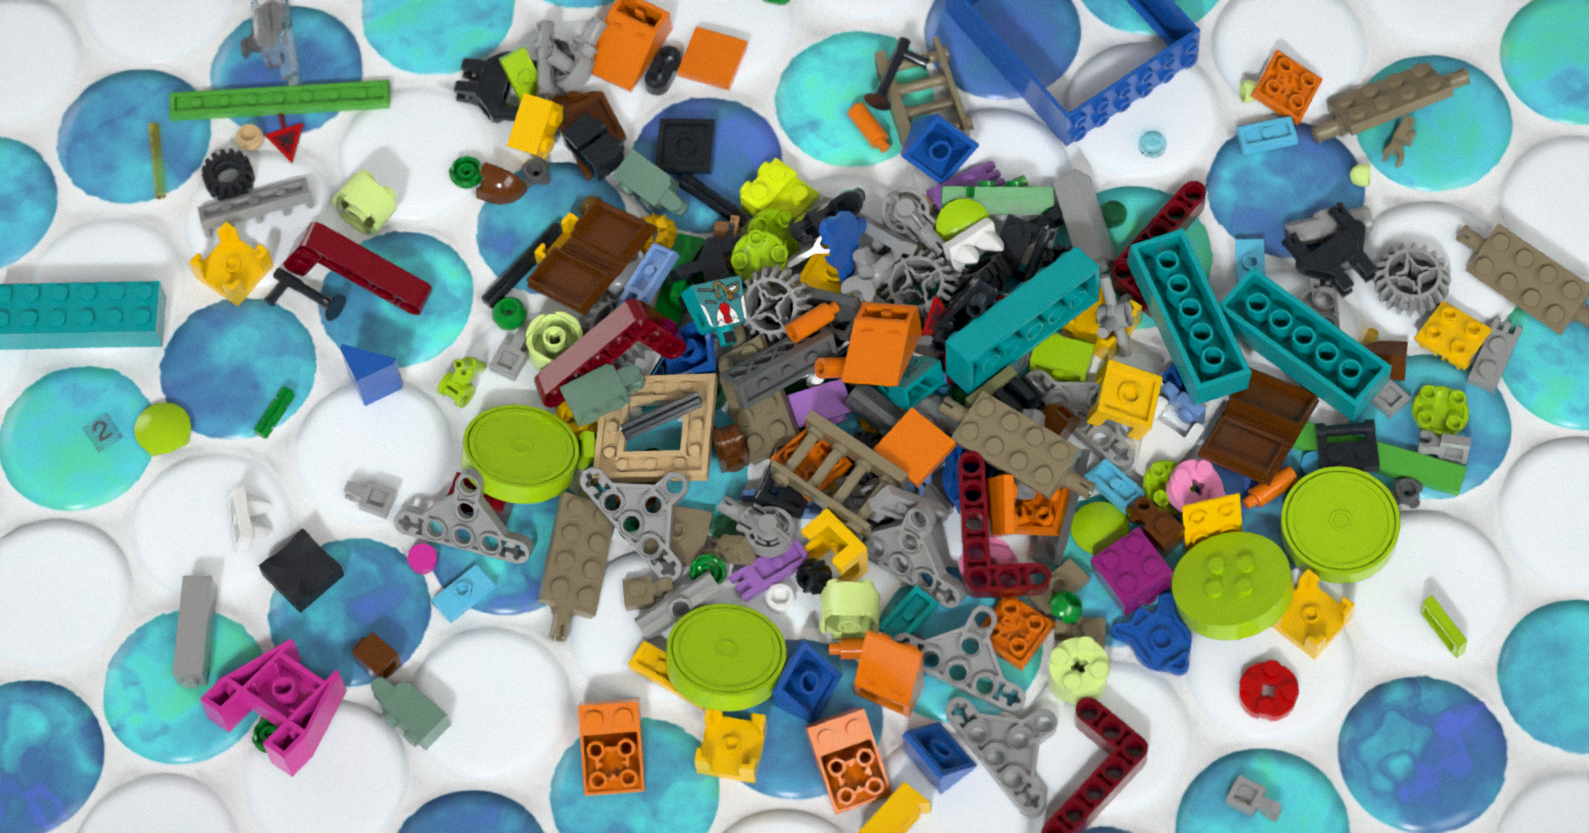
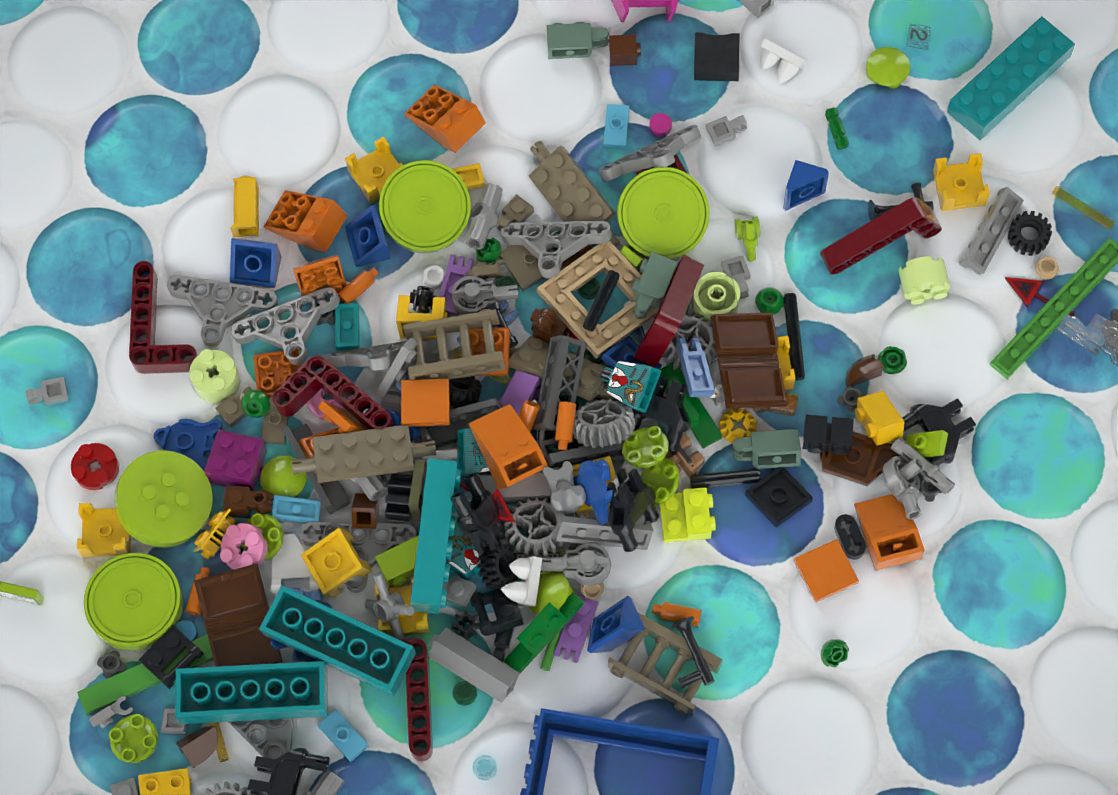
camera: 135 degrees right, 5 degrees up
yellowish green brick [819,579,880,641] -> none

